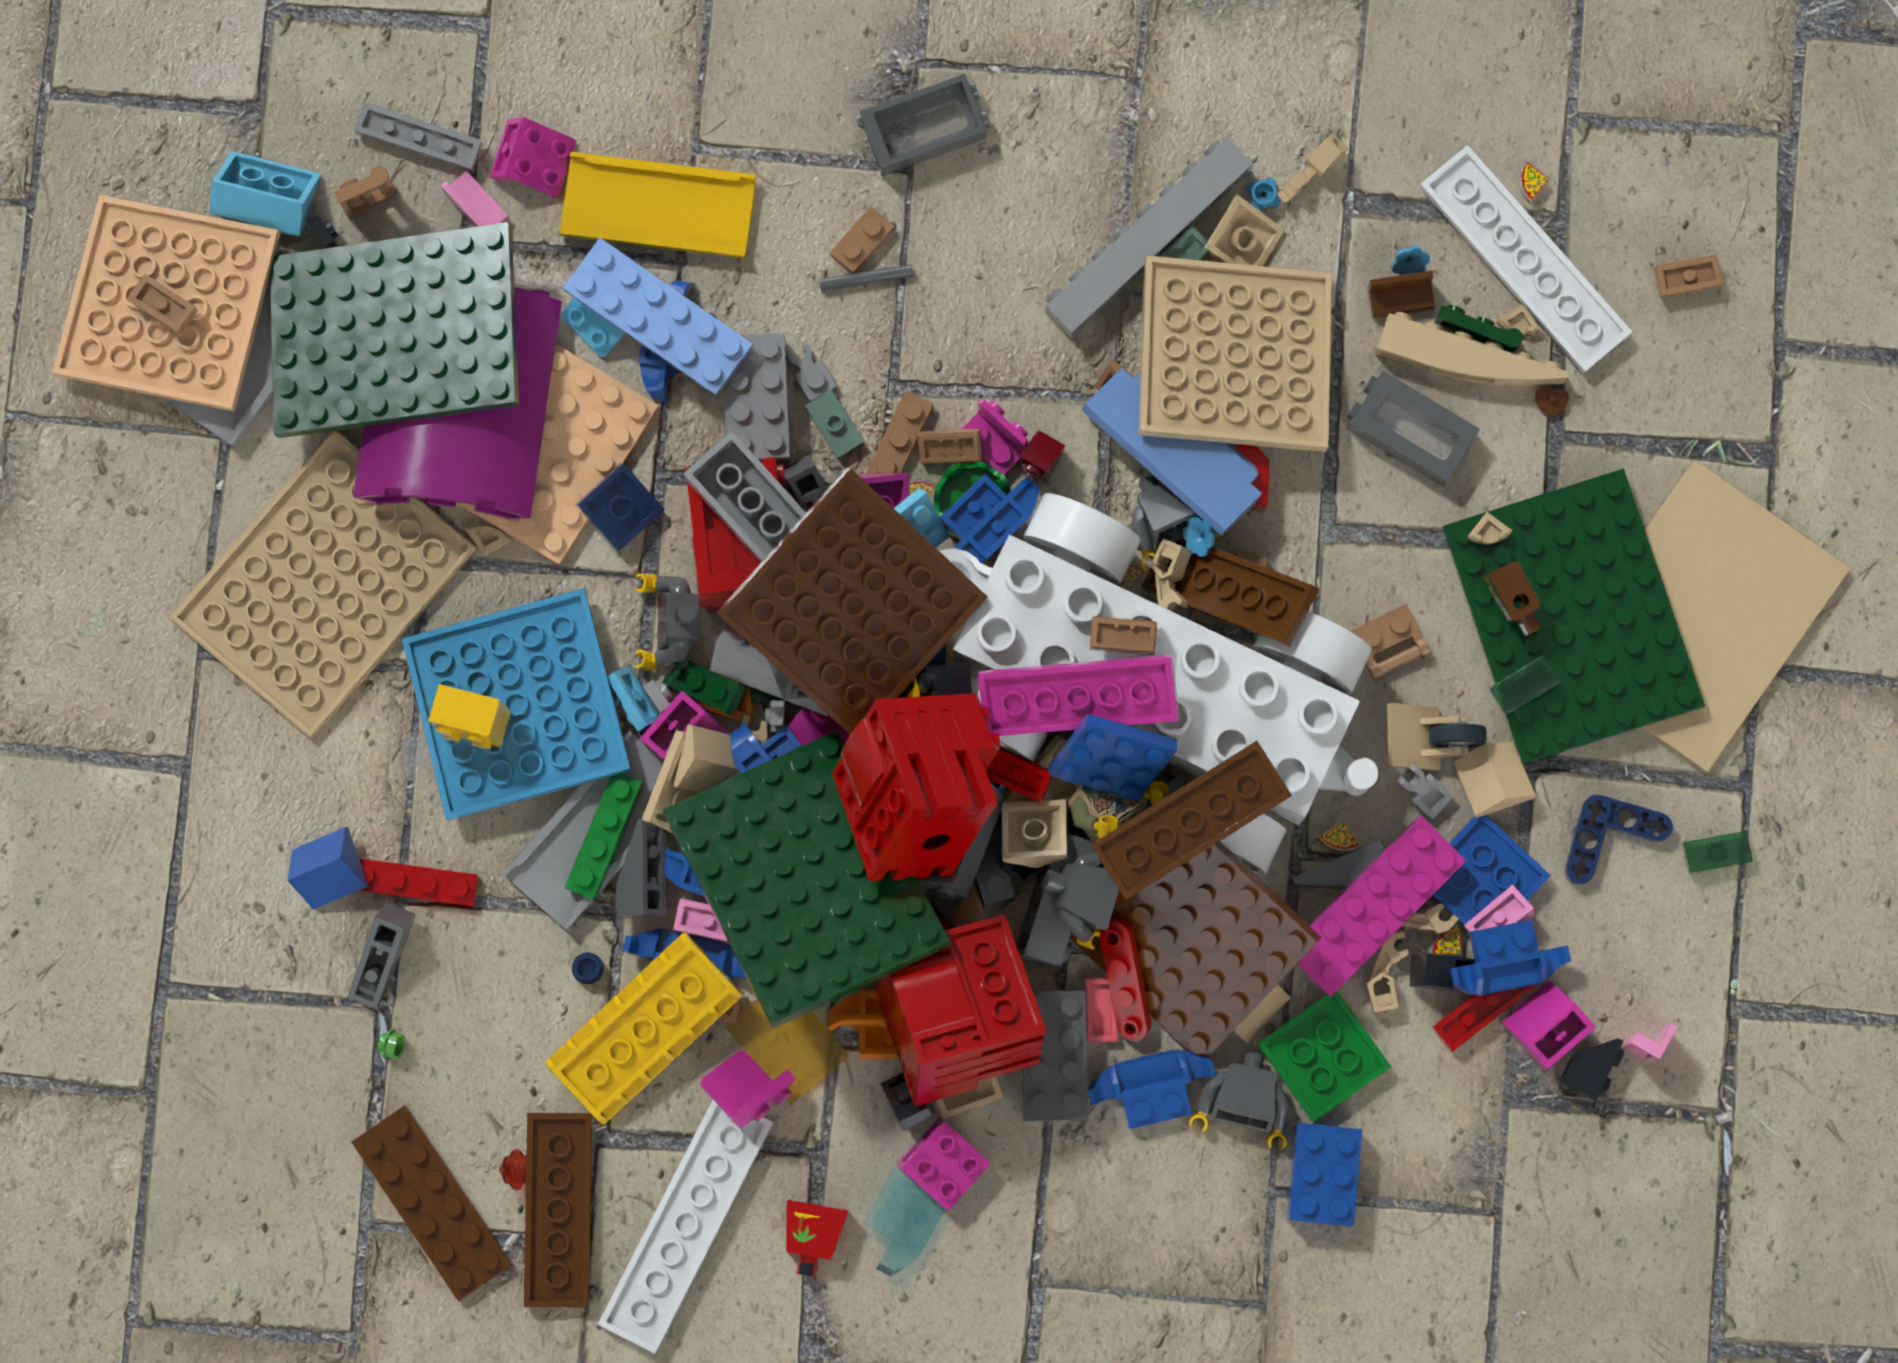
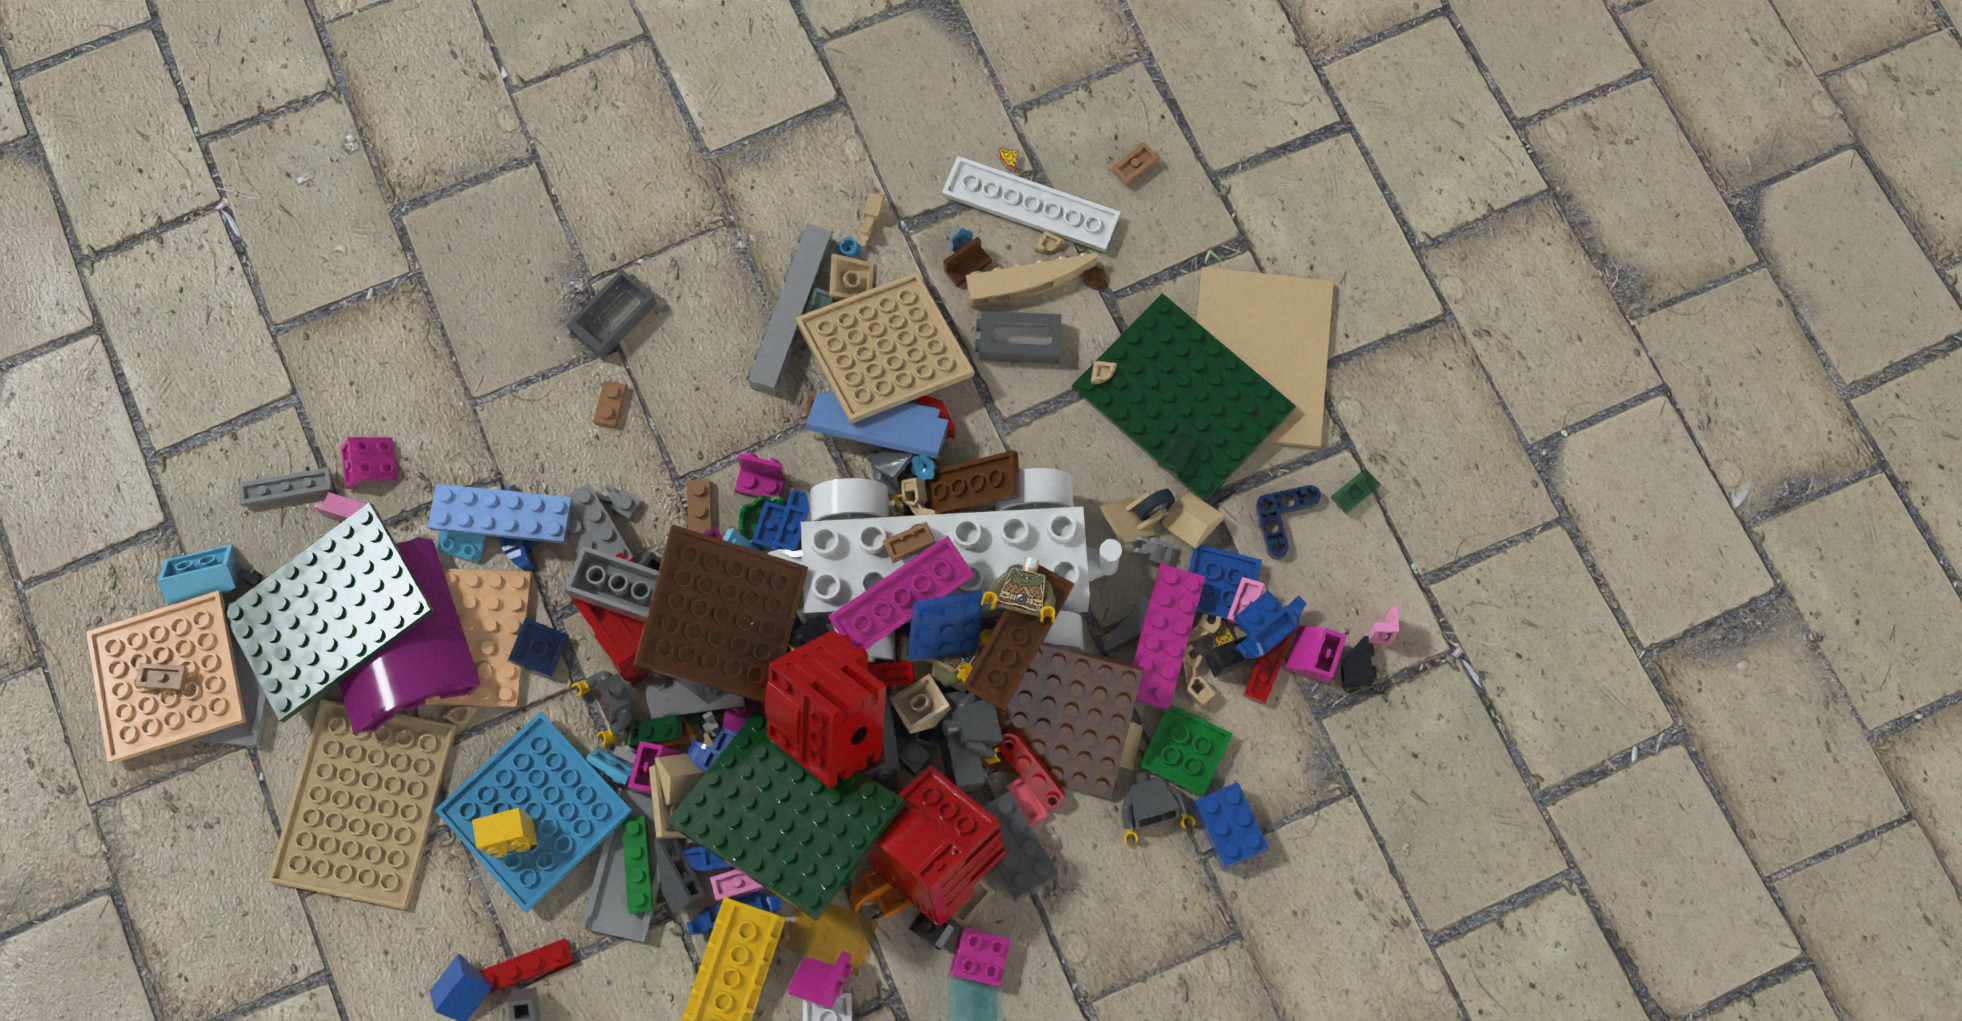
camera: 30 degrees left, 10 degrees down
medium nougat plate [335,166,396,218] -> none
yellow ladder [559,152,756,259] -> none
dark blue plate [572,952,604,984] -> none
sand green plate [805,390,865,460] -> none
dark grey bar [819,264,913,291] -> none
medium nougat plate [917,429,984,465] -> none
dark red slope [1019,430,1066,483] -> none
blue plate [1088,1049,1216,1129] -> none
tile [1317,820,1361,852] -> none
medium nougat plate [1350,604,1432,682] -> none
dark green plate [1434,305,1523,353] -> none
reddish brown torso [1482,561,1542,636] -> none
none -> torso [981,557,1056,623]

